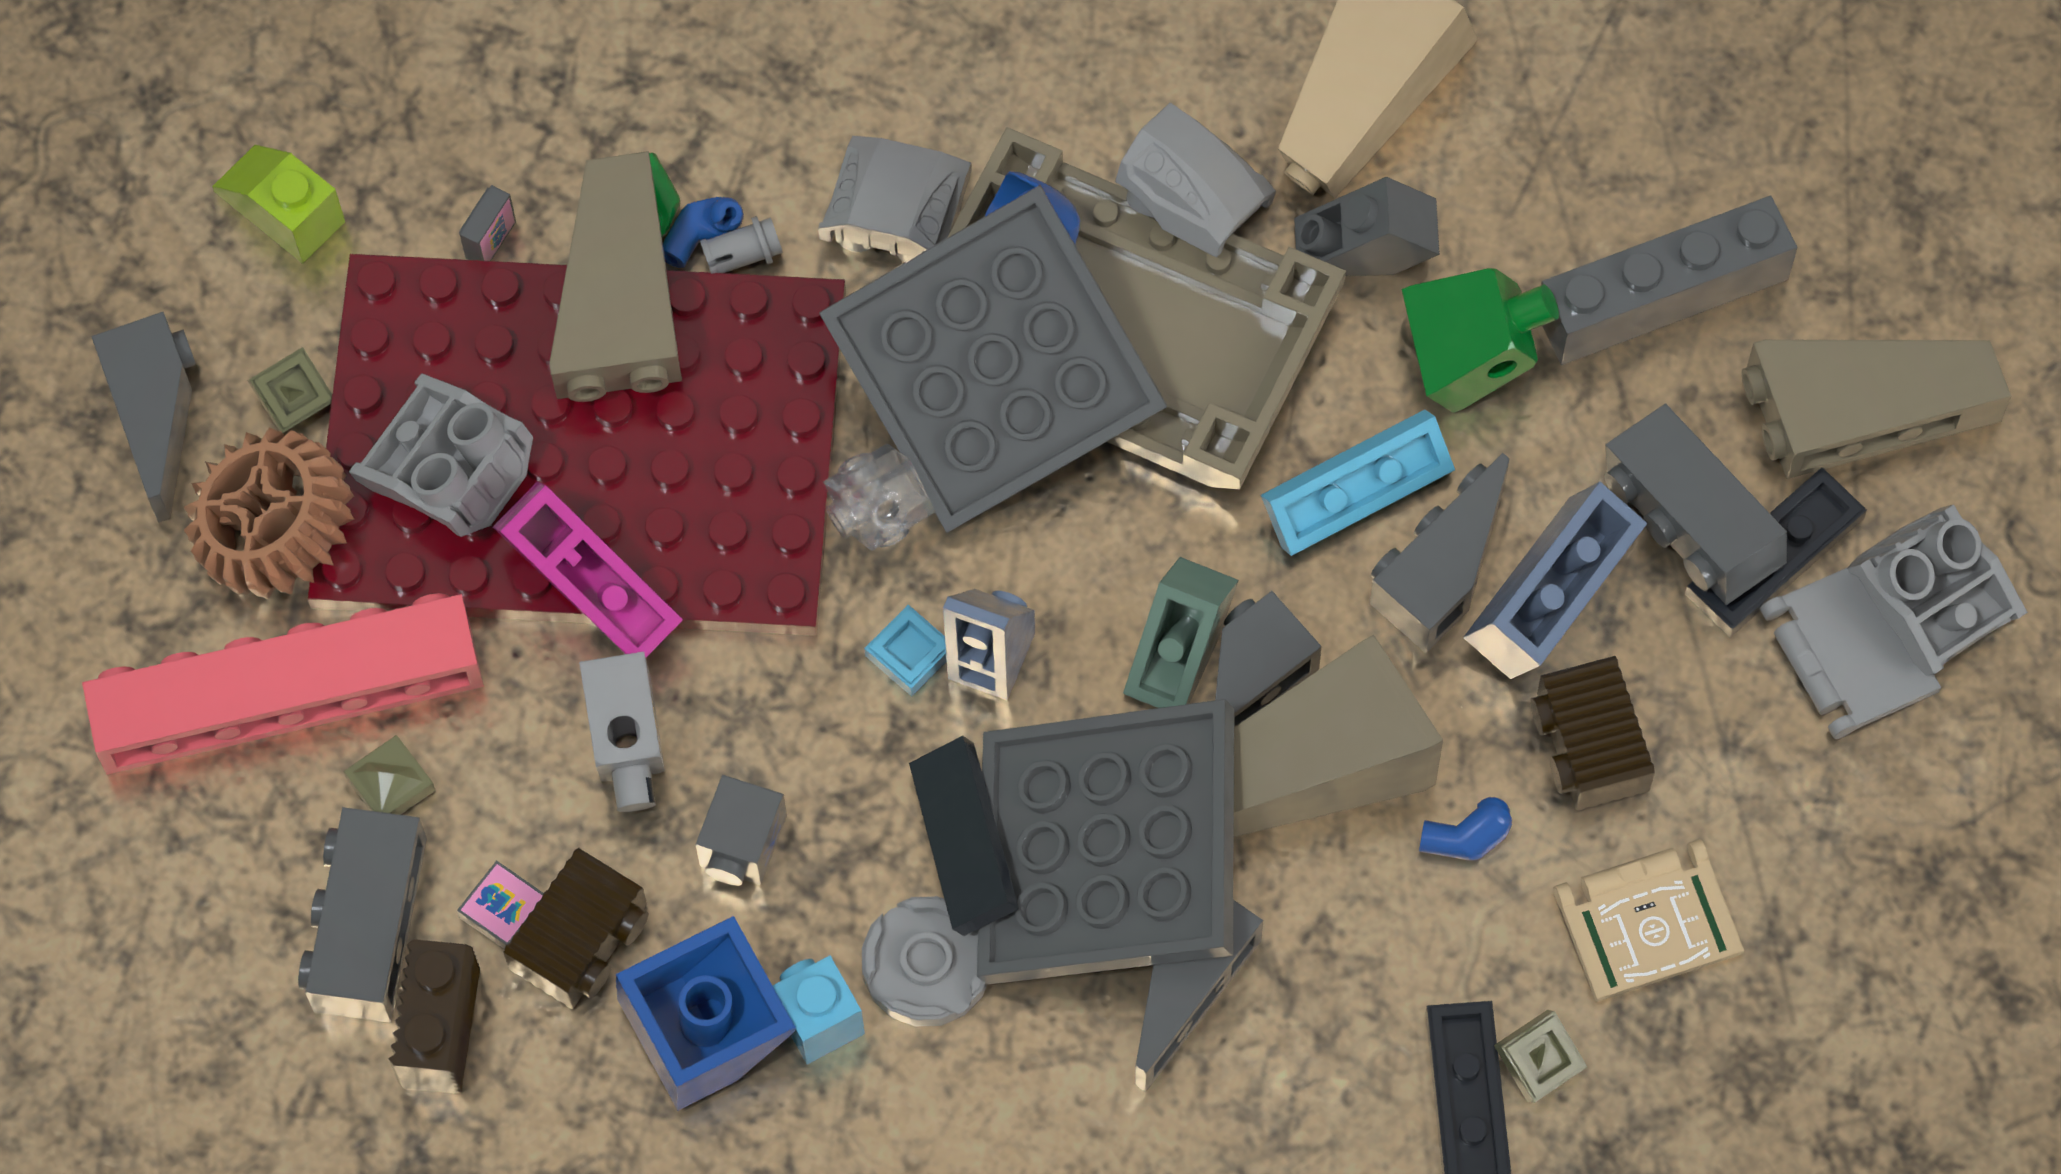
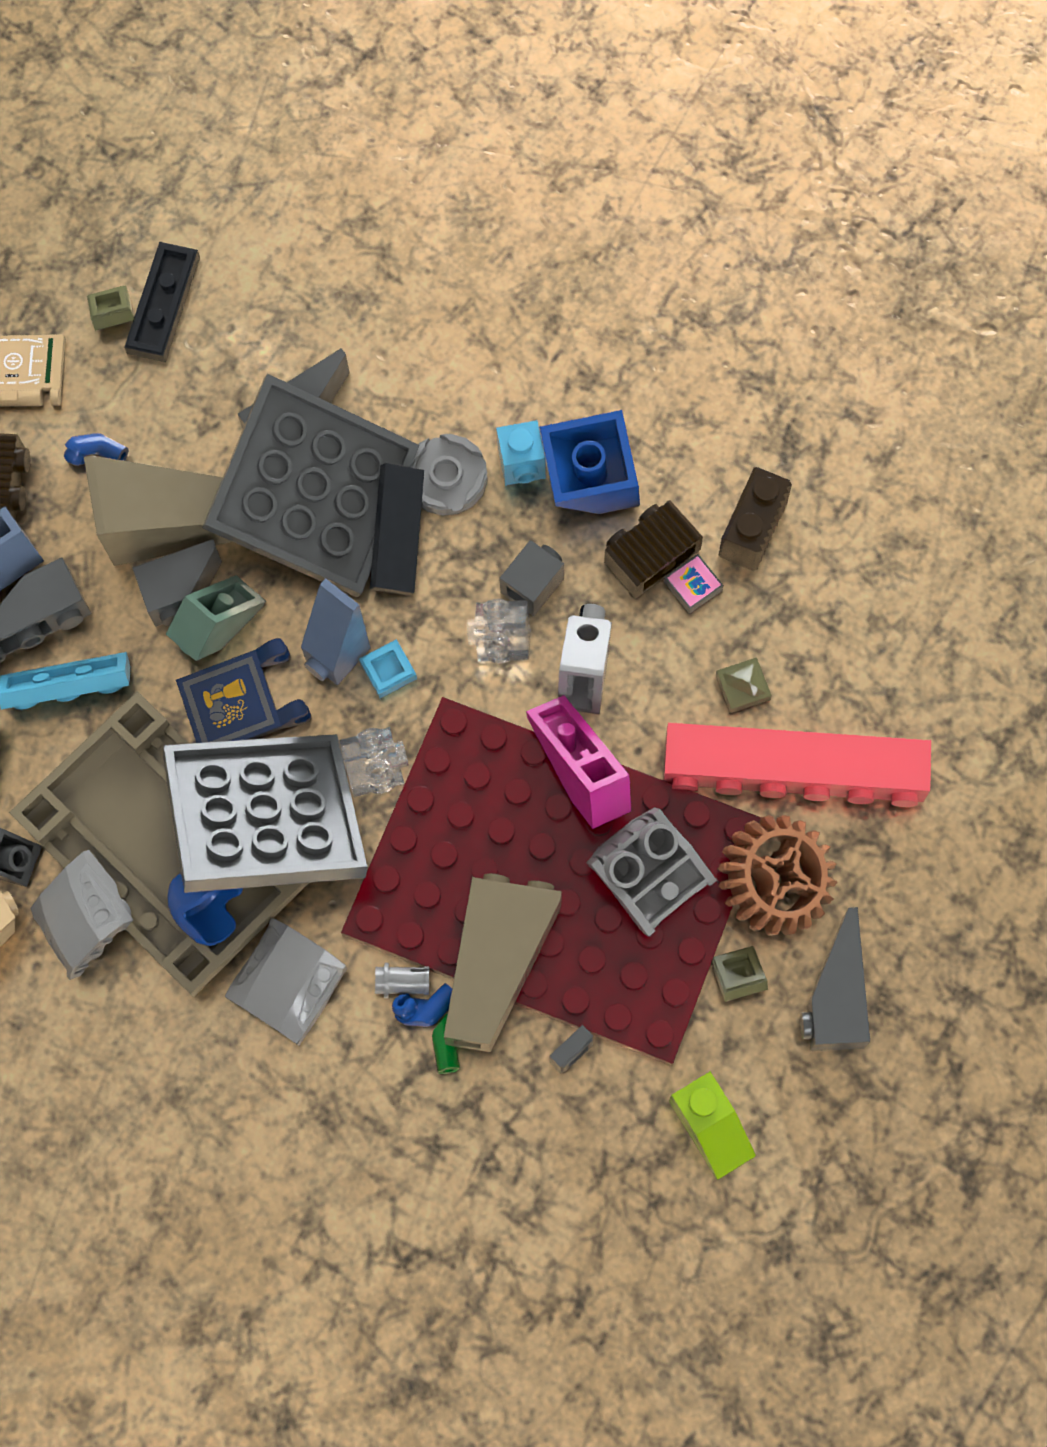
camera: 160 degrees left, 5 degrees up
dark grey brick [298,807,427,1023] -> none
none -> dark blue flag [176,638,311,743]
none -> clear brick [467,599,531,663]

